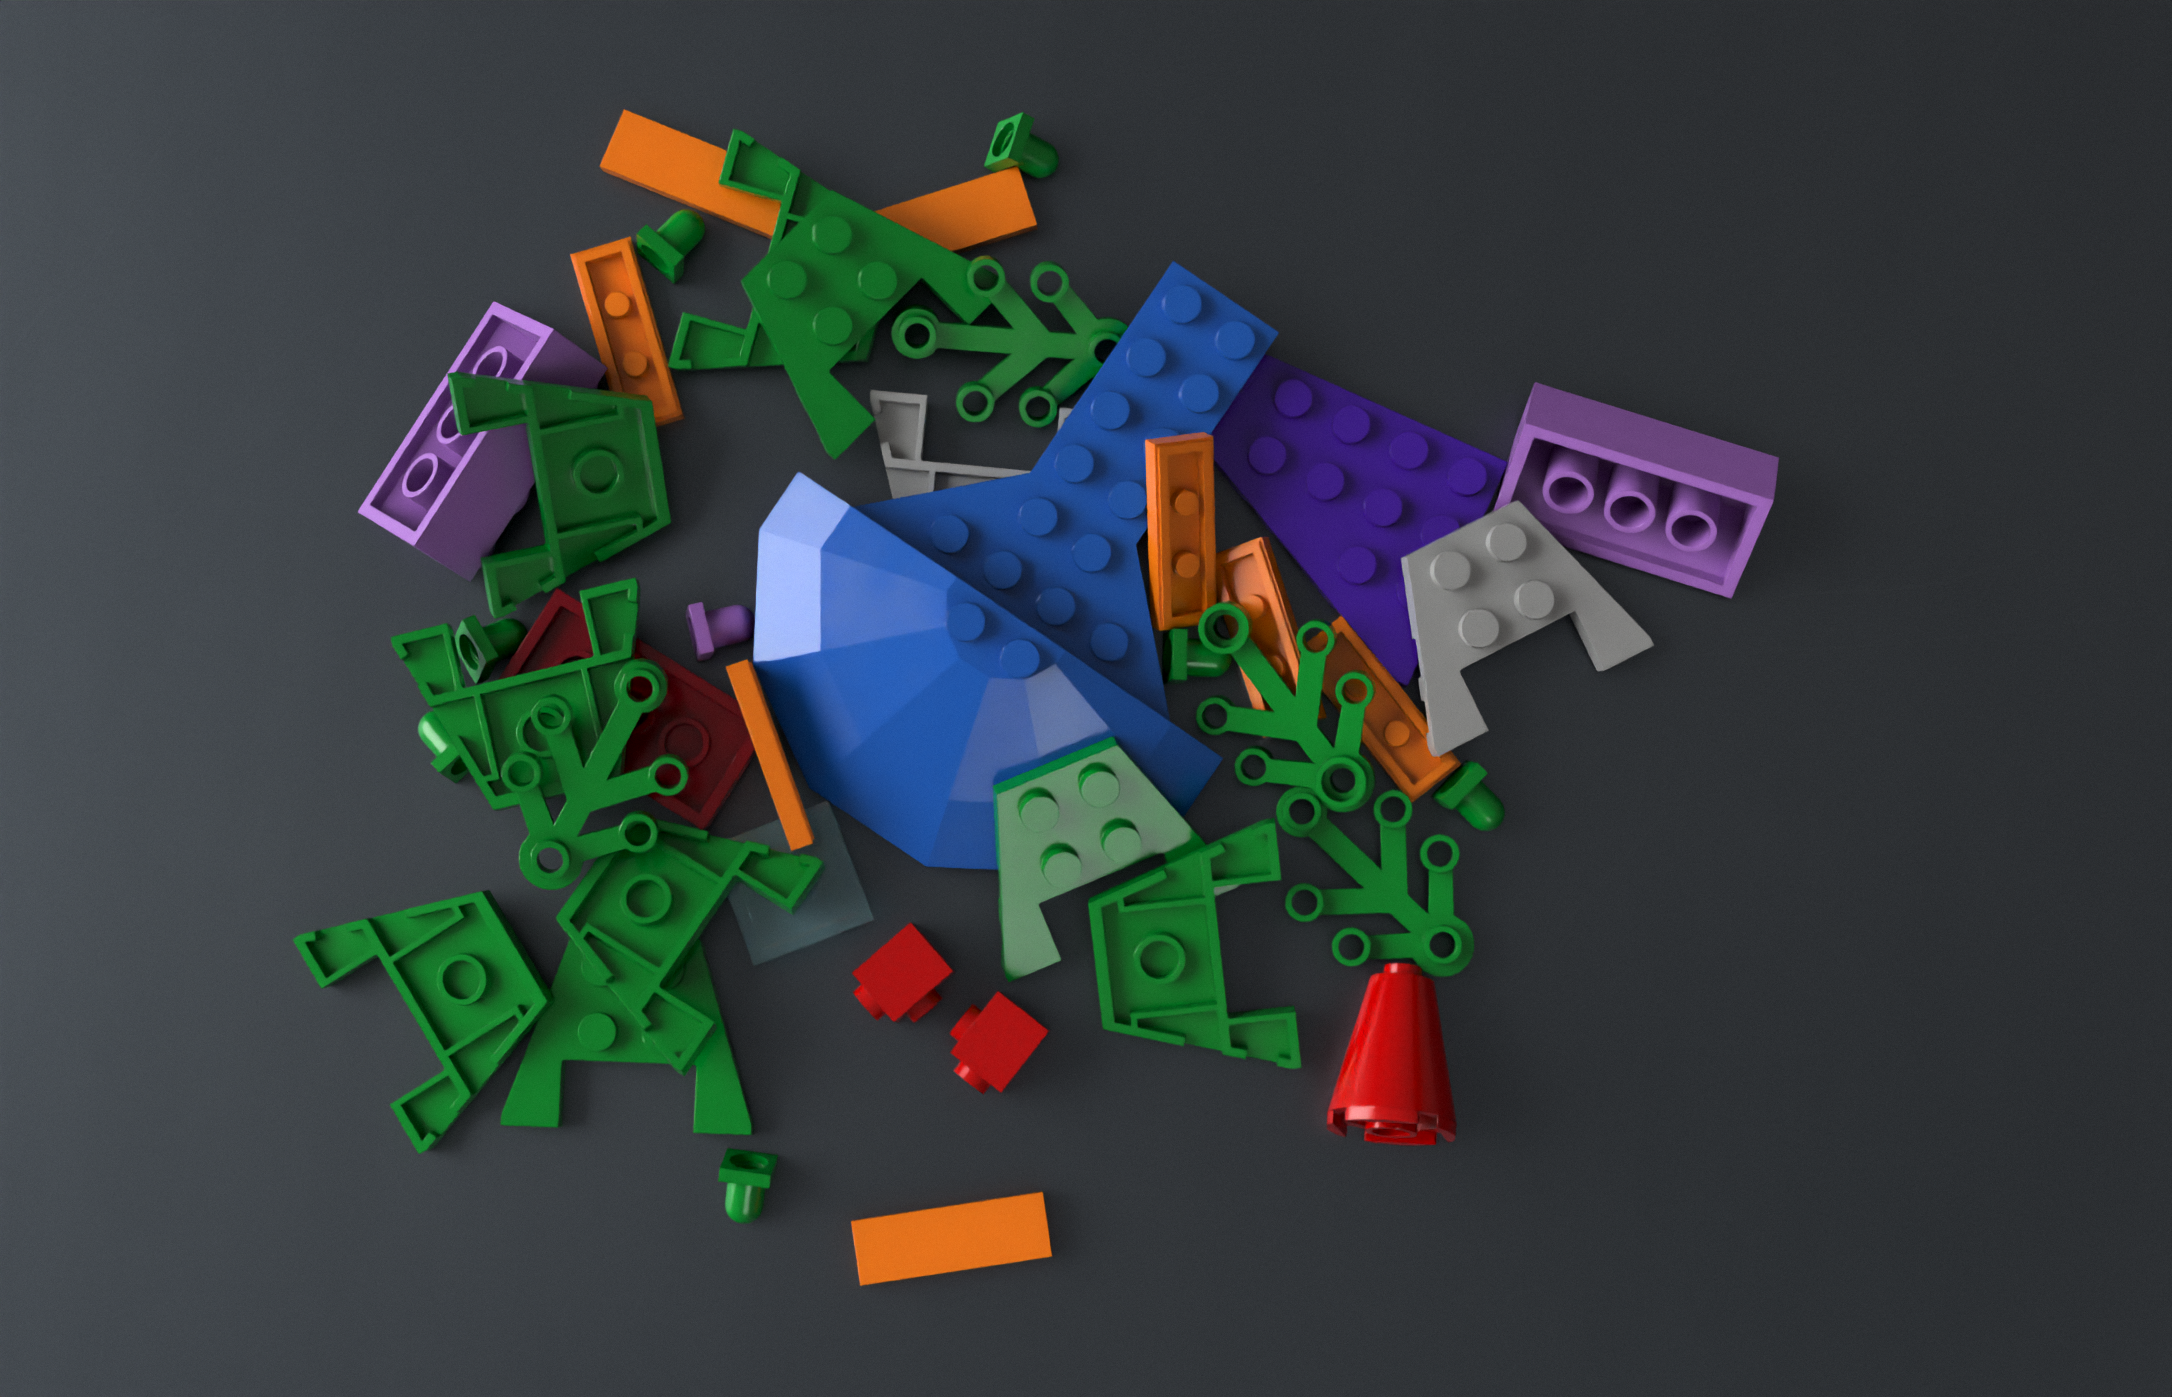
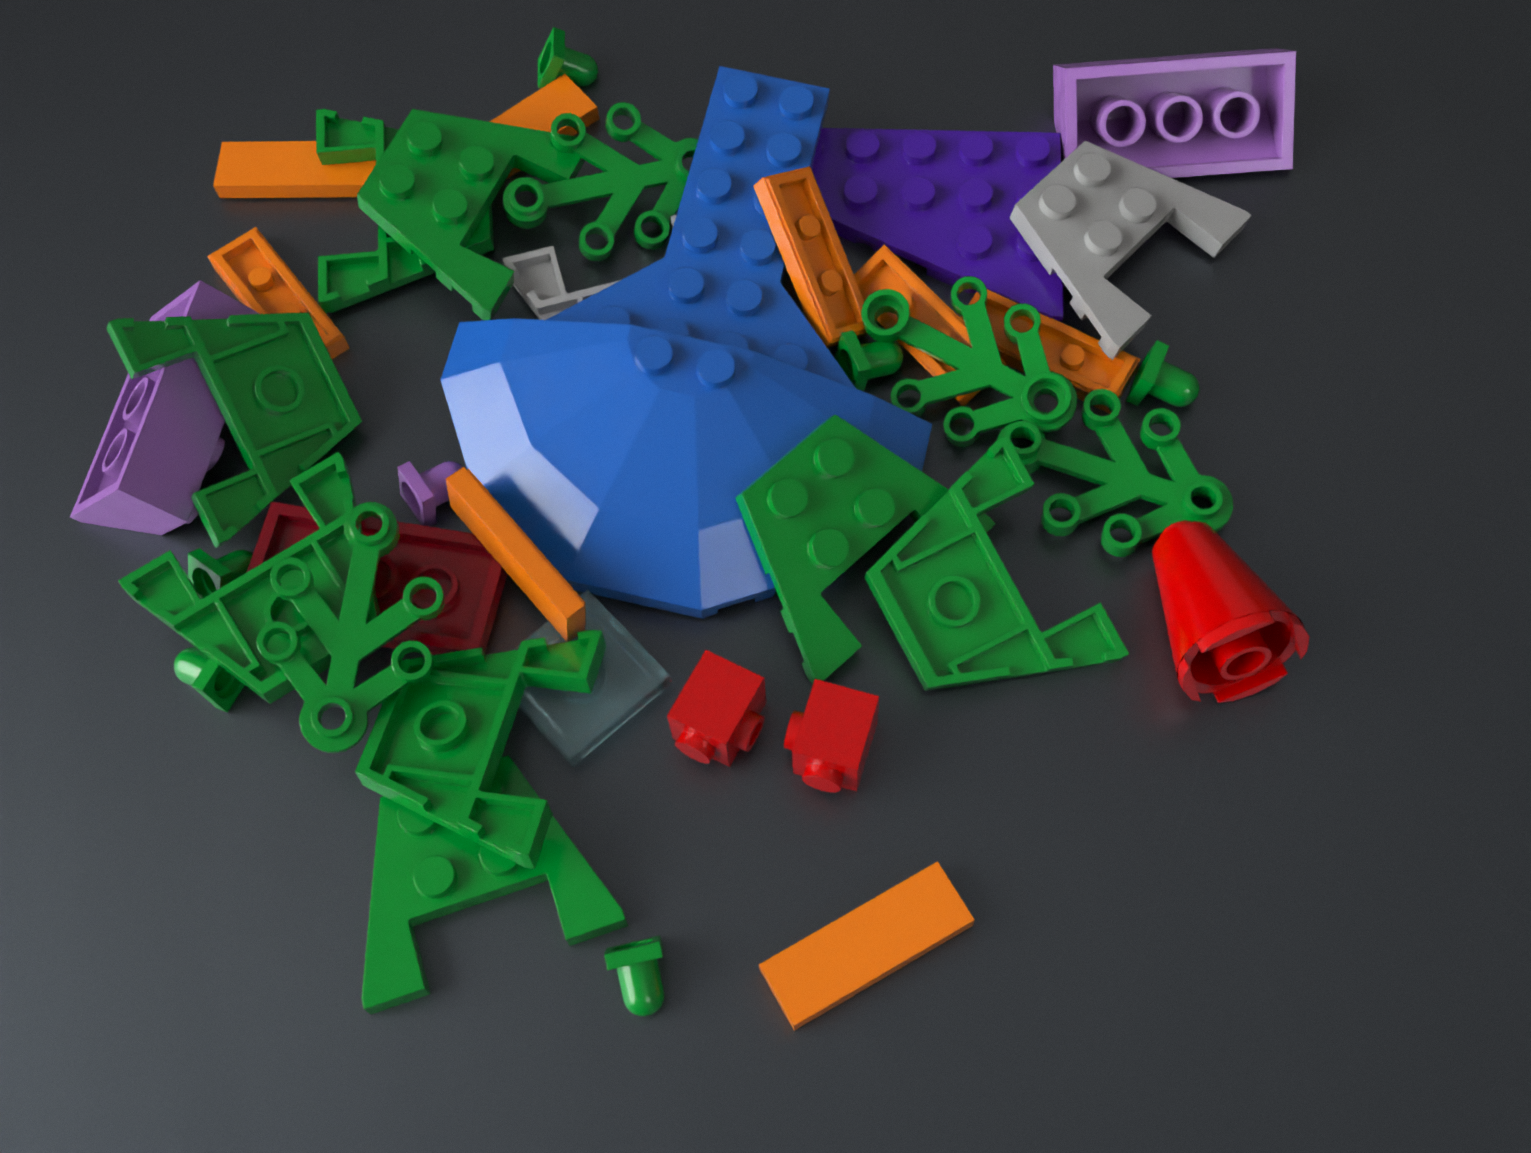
camera: 20 degrees left, 20 degrees down
green wing [292,890,555,1154] -> none
green piece [637,209,705,284] -> none

